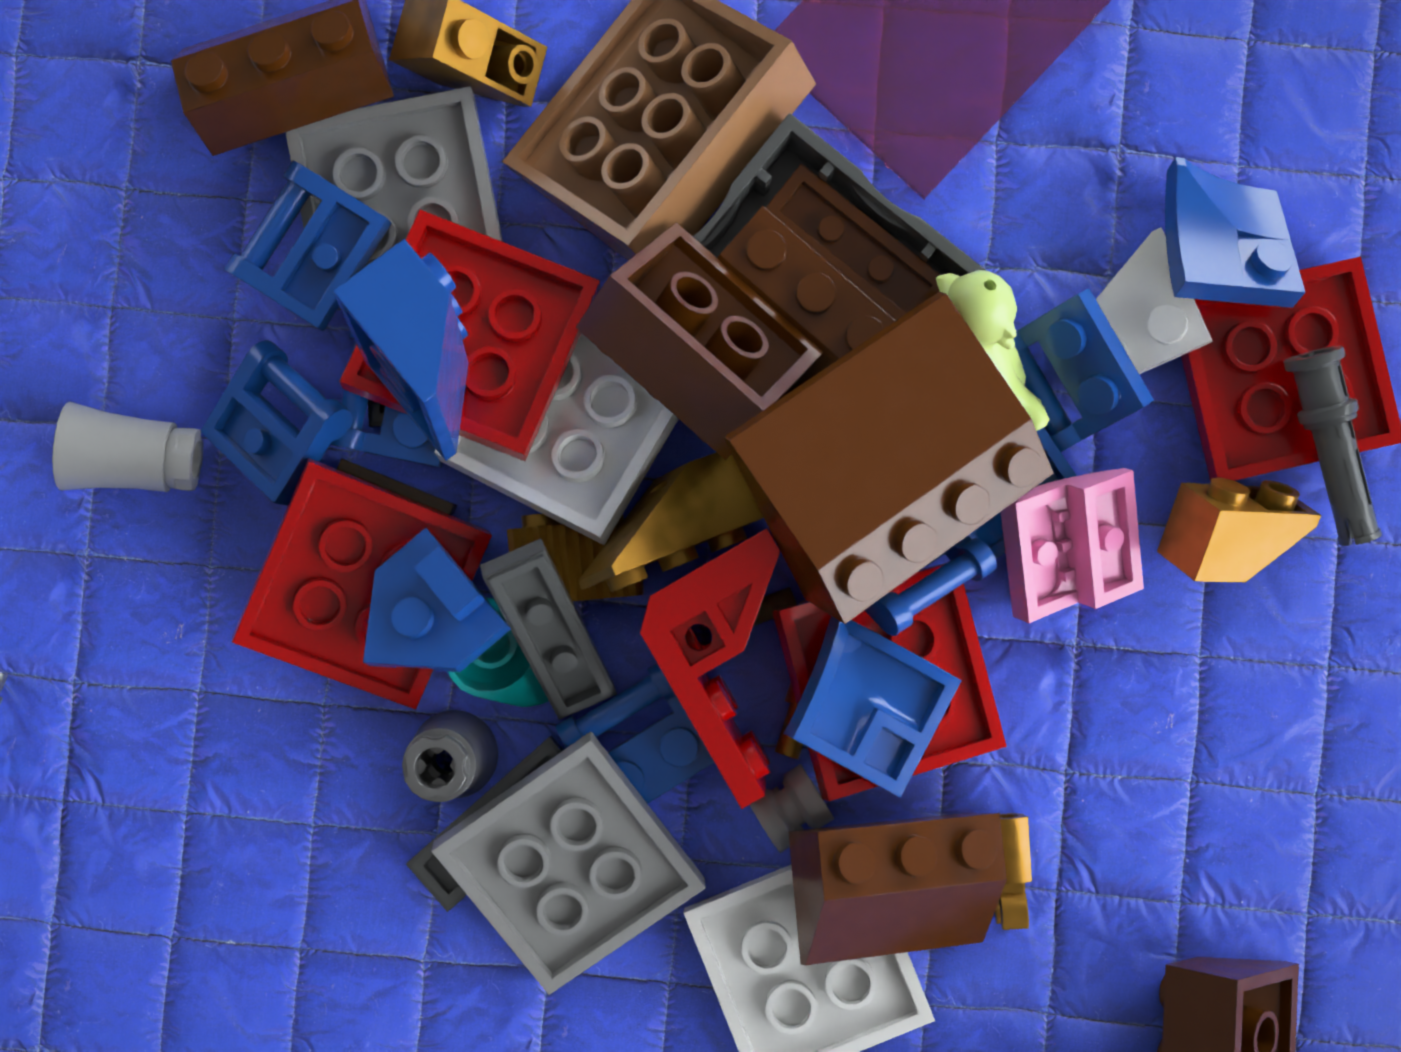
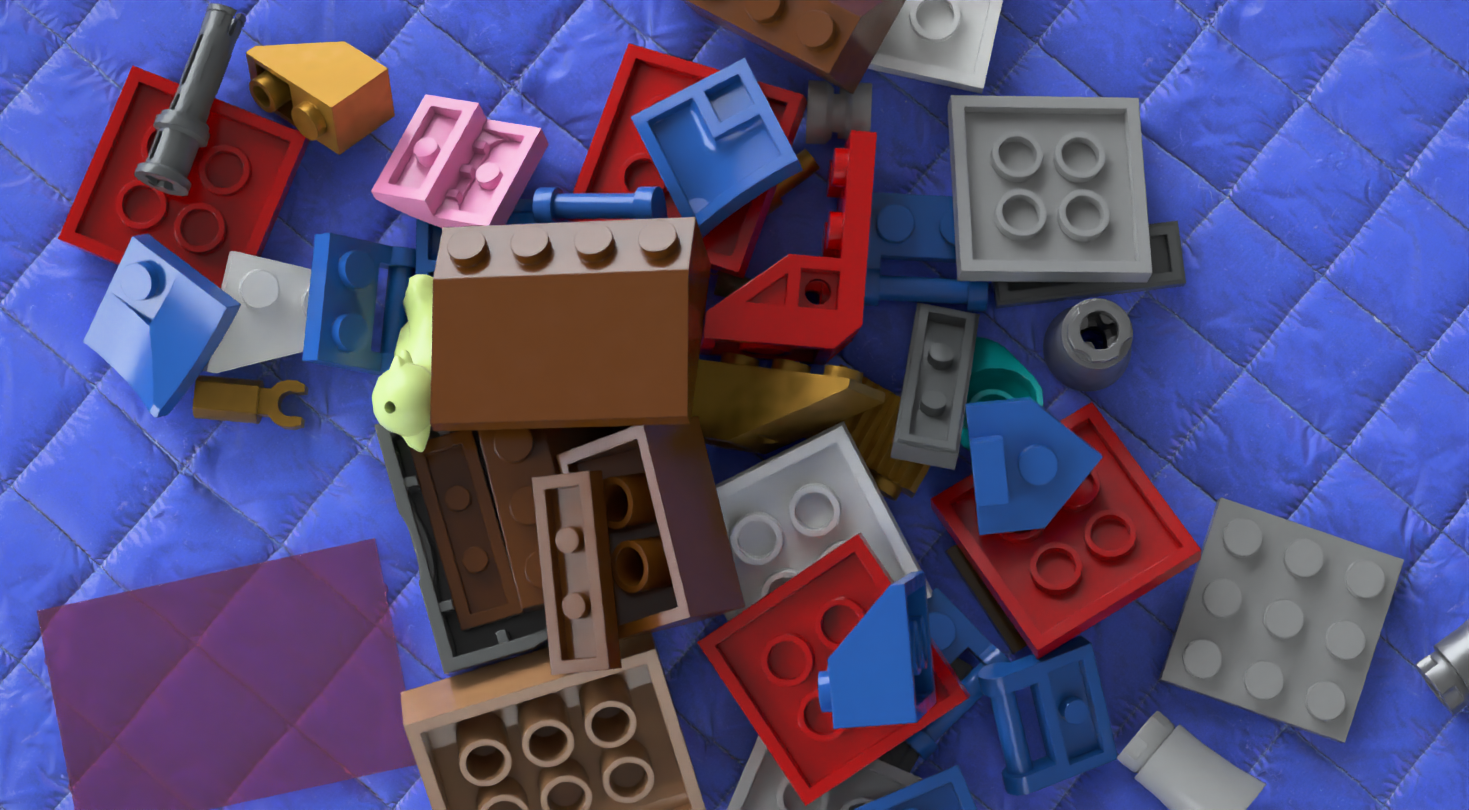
camera: 140 degrees left, 5 degrees down
none -> pearl gold bar [193,375,308,430]
none -> reddish brown plate [532,470,622,675]
none -> light grey plate [1158,497,1404,743]

